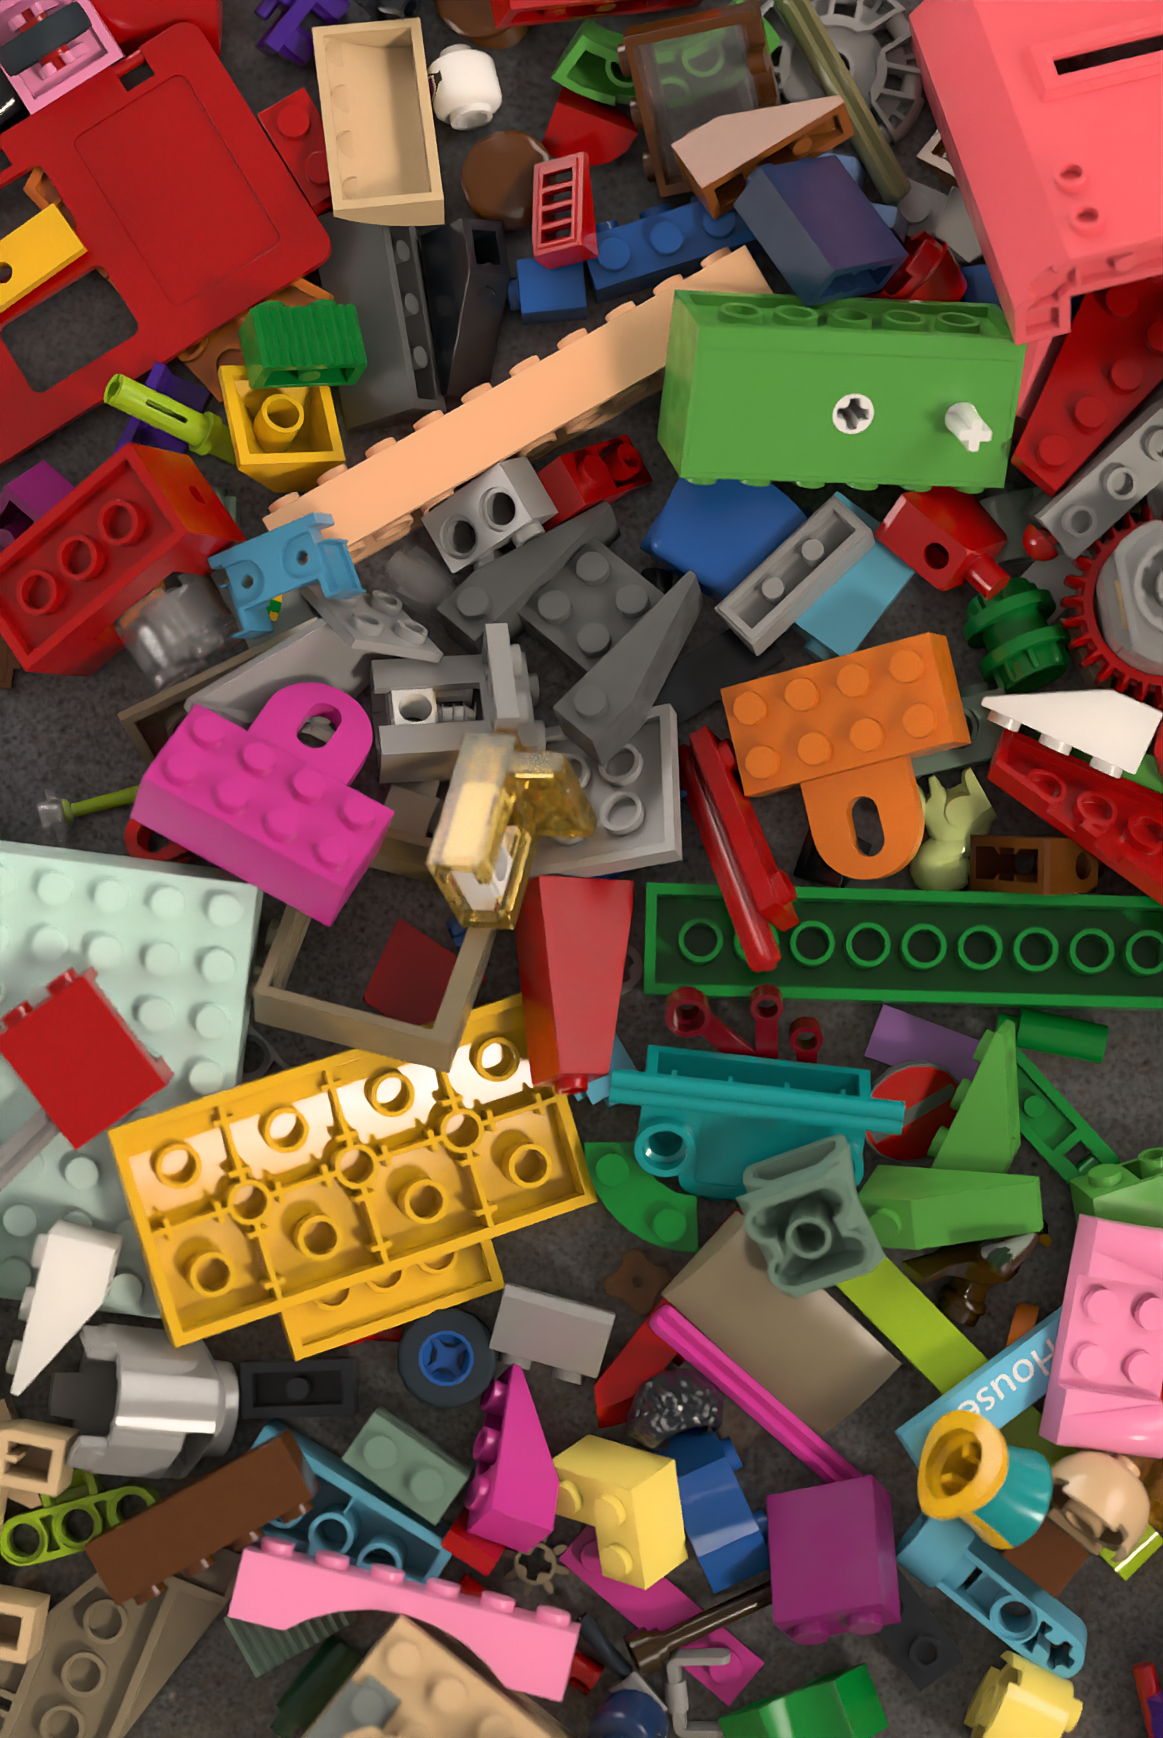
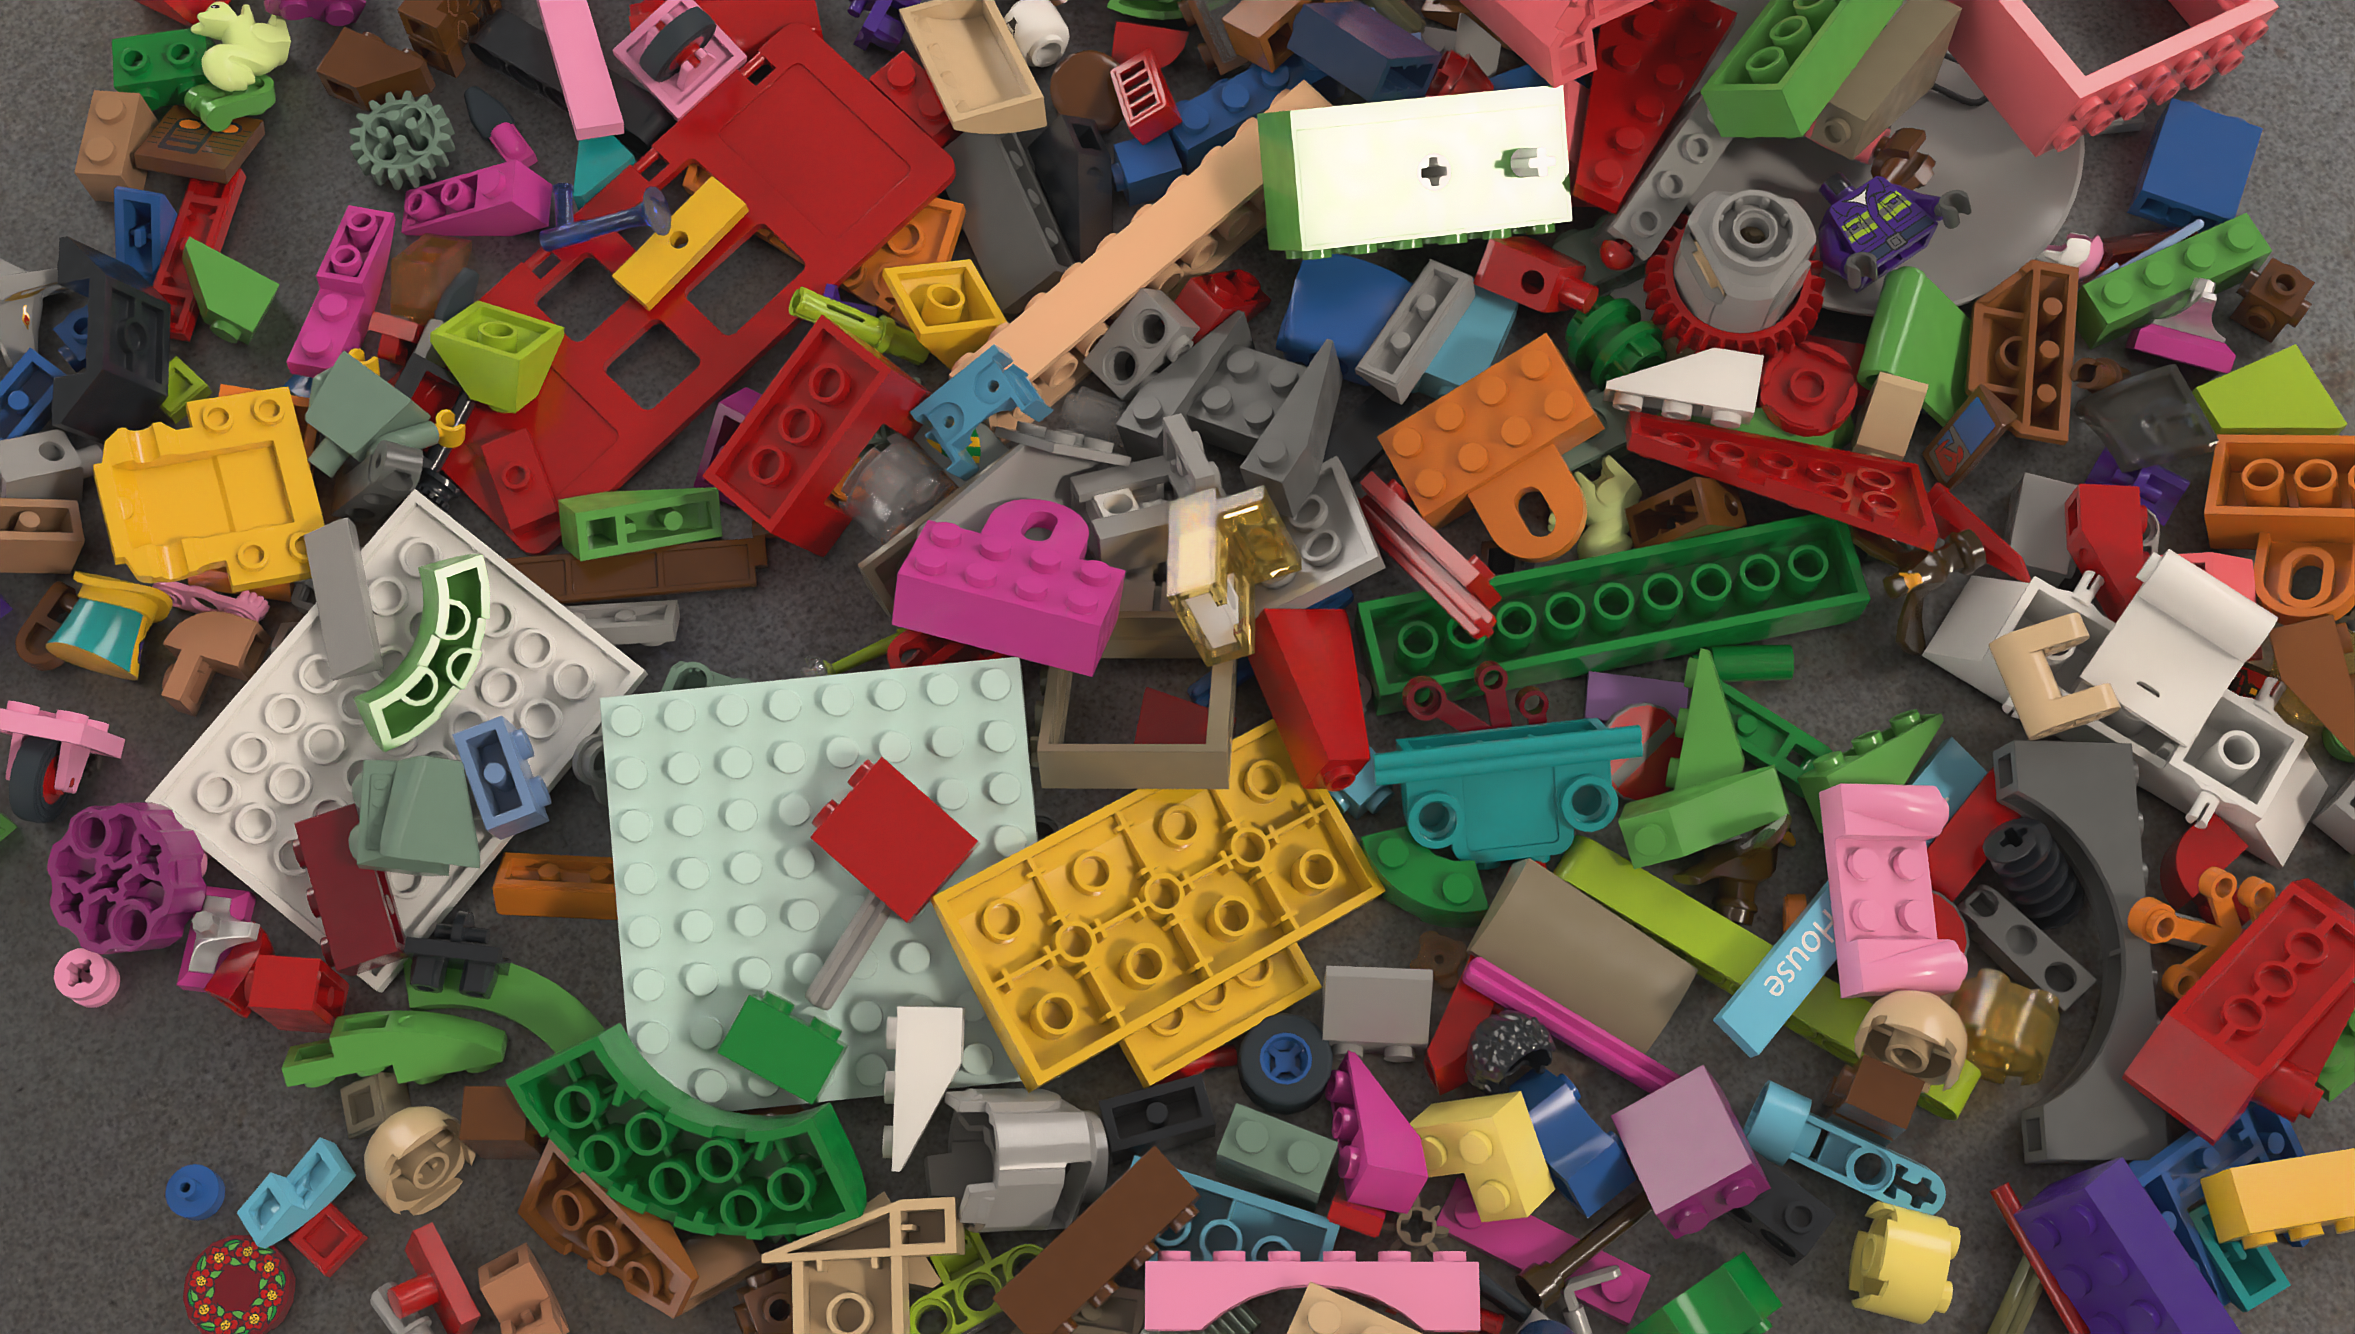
camera: 15 degrees left, 15 degrees down
green brick [238,299,368,389] -> none
sand green piece [736,1134,886,1298] -> none
yellow hat [918,1410,1053,1549] -> none

